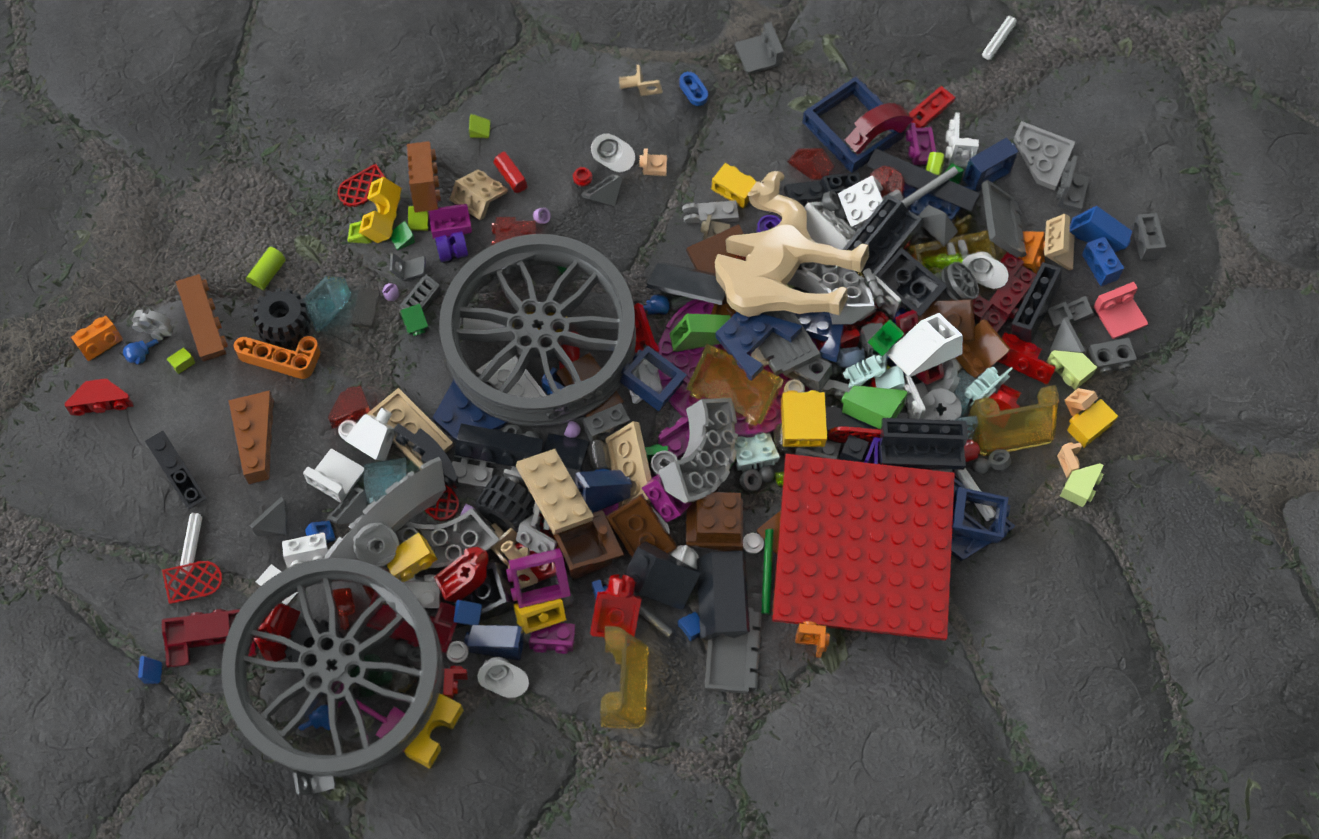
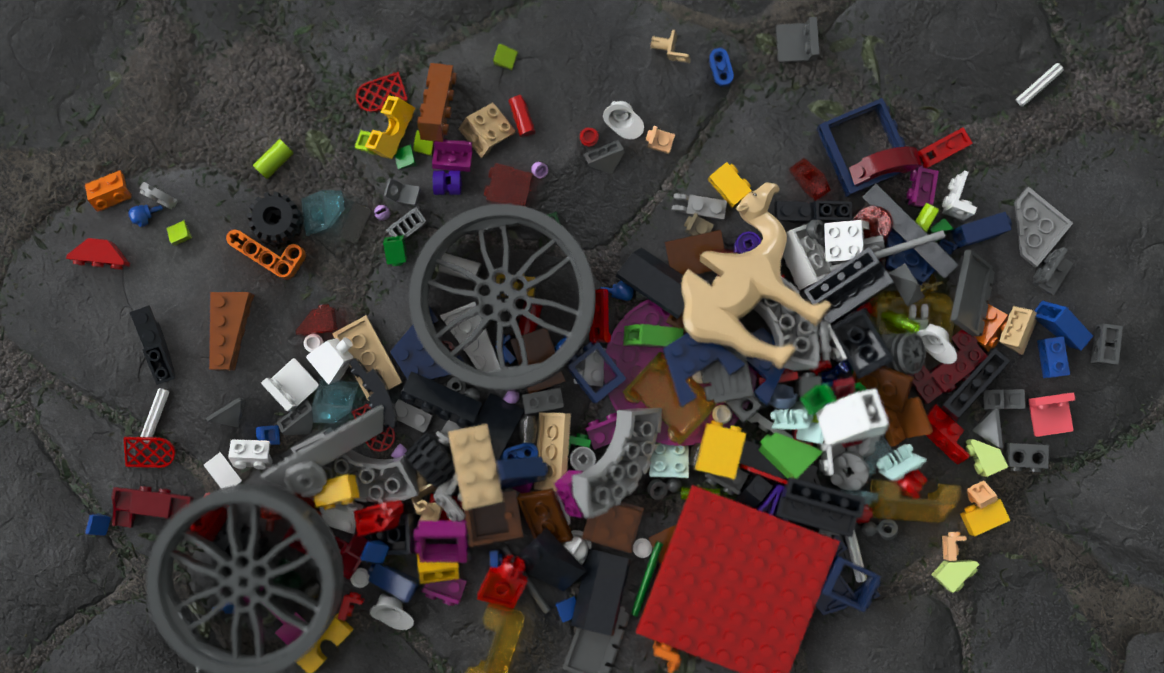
camera: 20 degrees right, 20 degrees up
dark orange wedge [175,274,228,361] -> none

